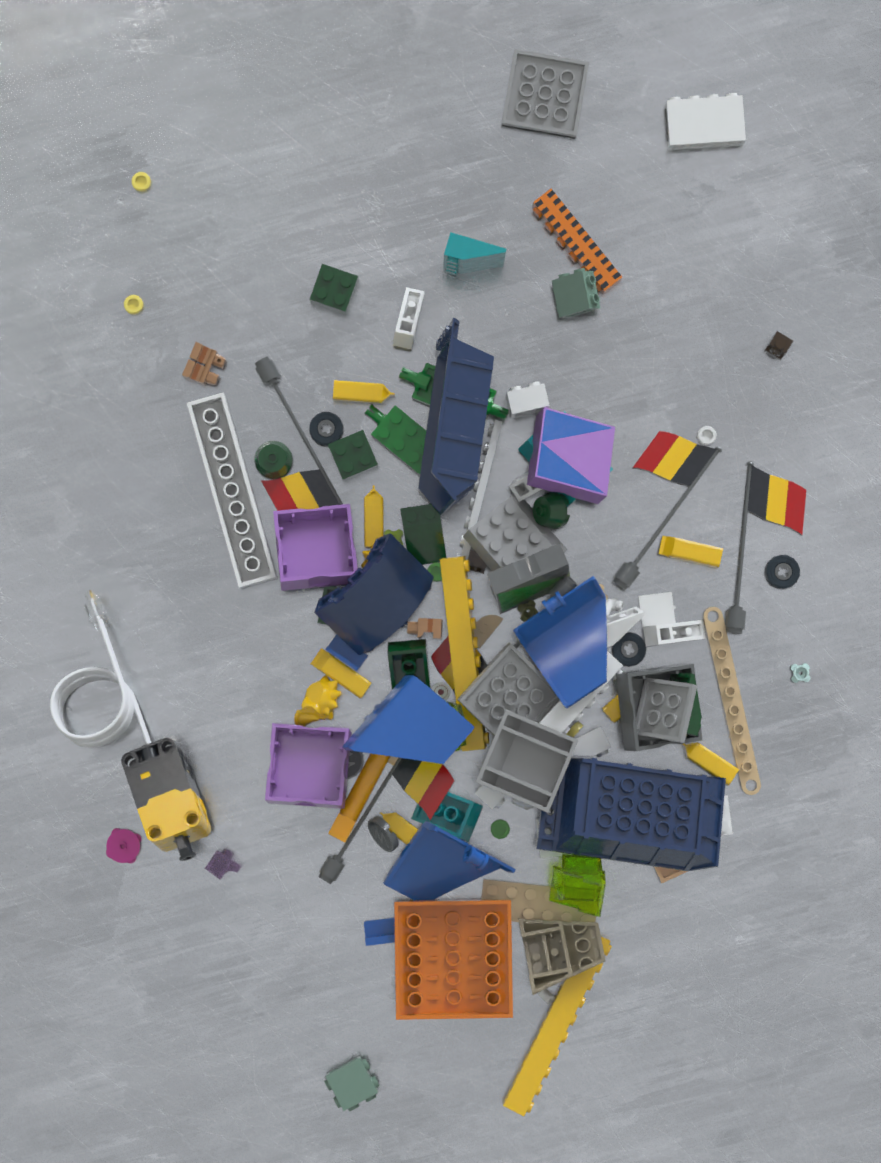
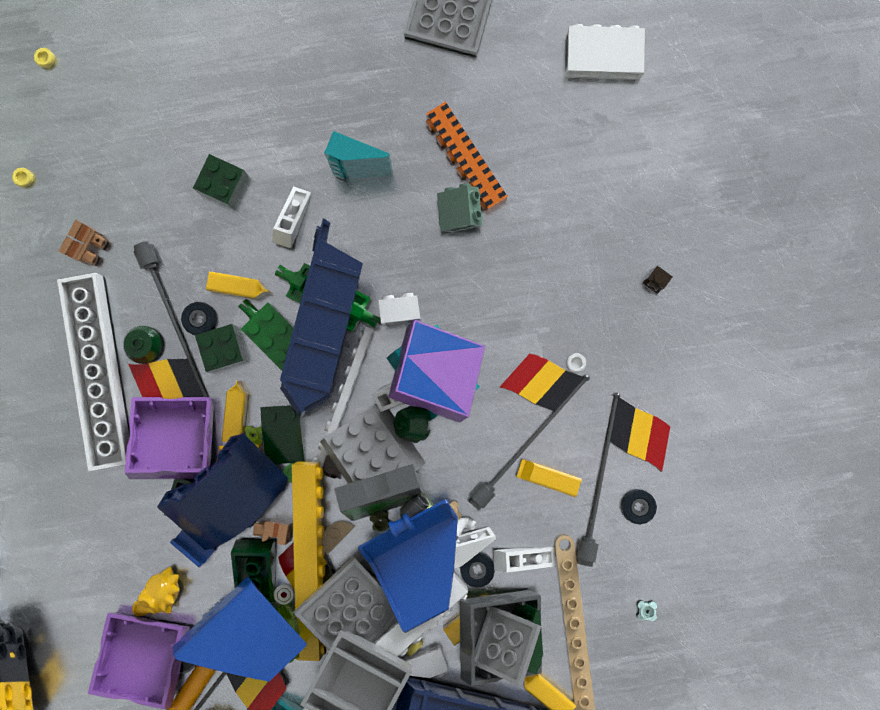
camera: 10 degrees right, 0 degrees up
yellow piece [310,648,372,699] -> none
white piece [638,592,676,627] -> none

